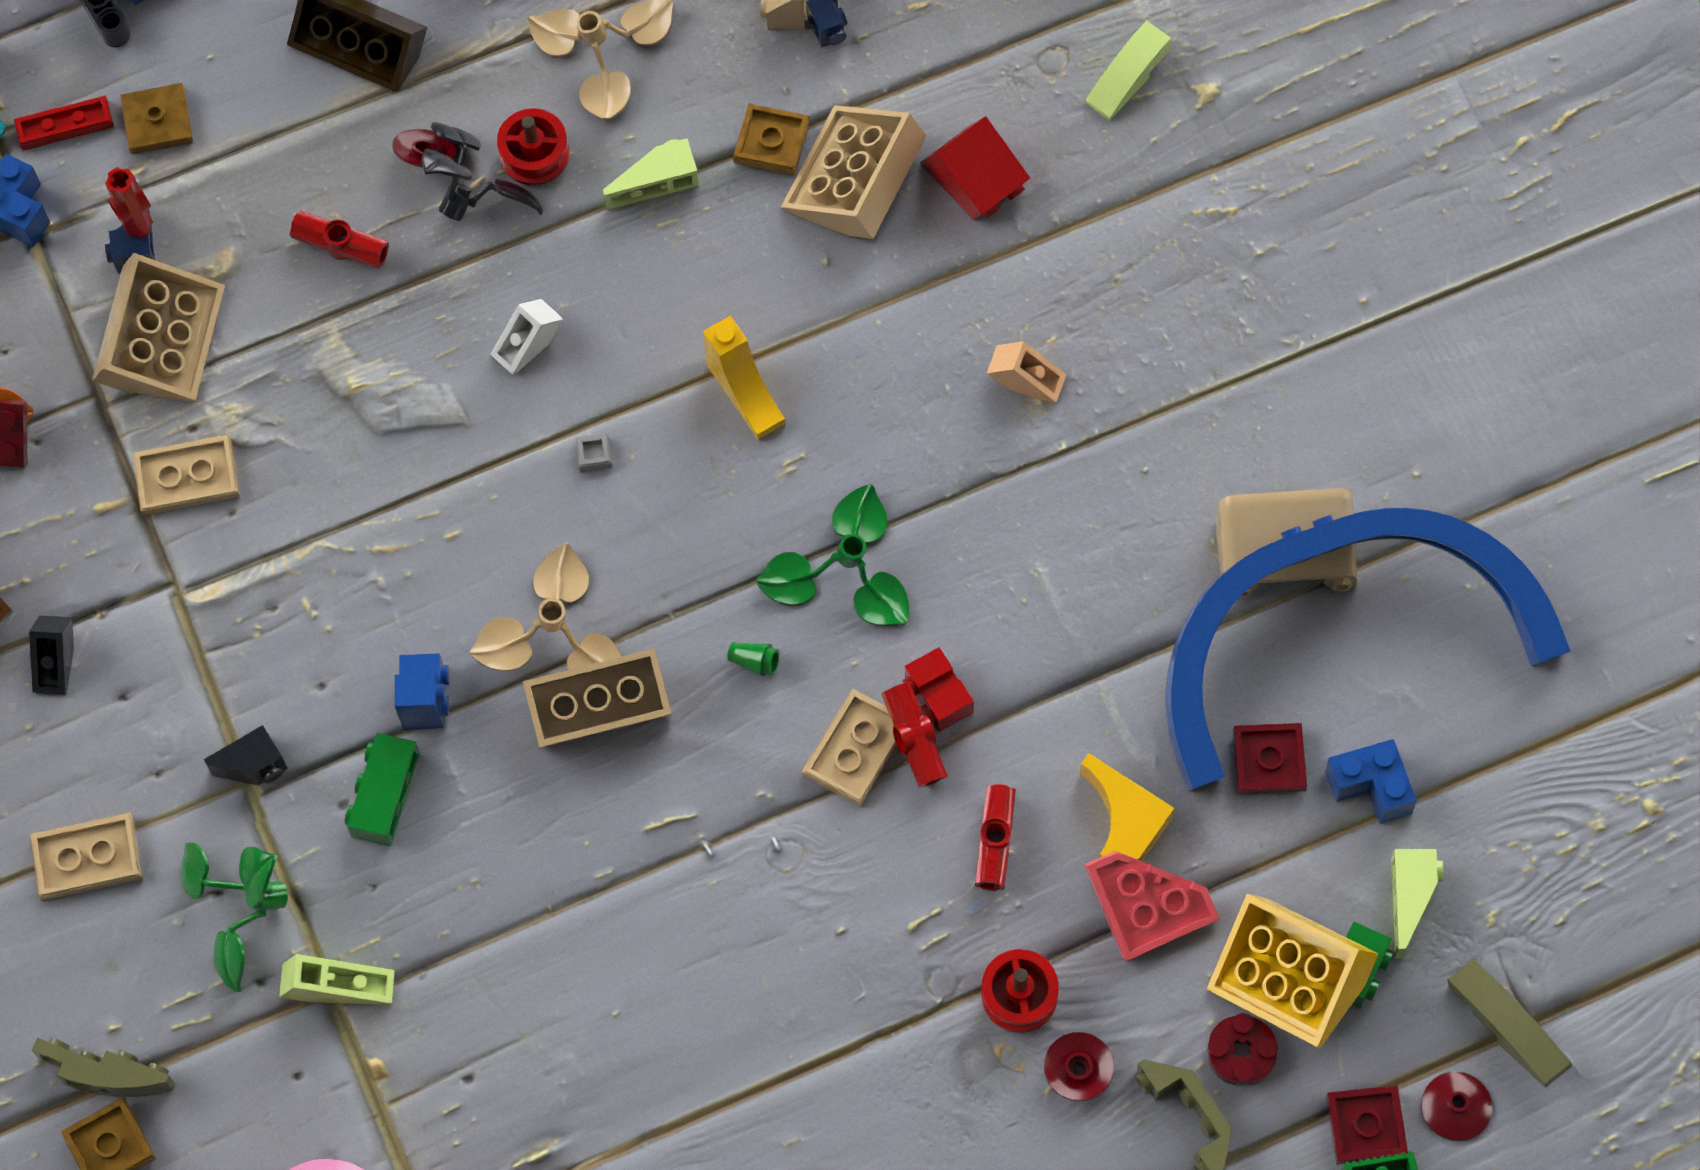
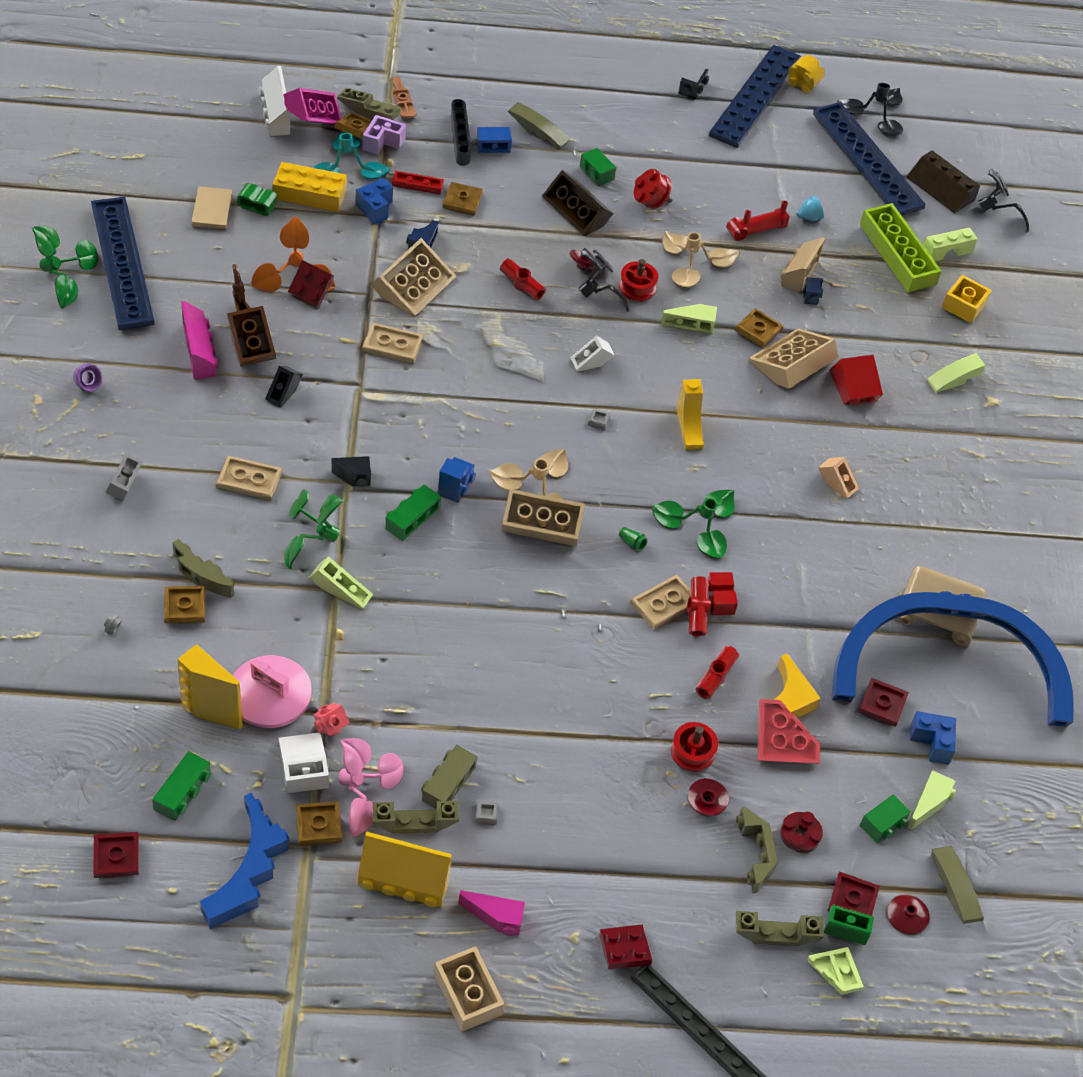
camera: 15 degrees right, 15 degrees down
red piece [105,167,153,238] -> none
yellow slope [1207,894,1378,1048] -> none

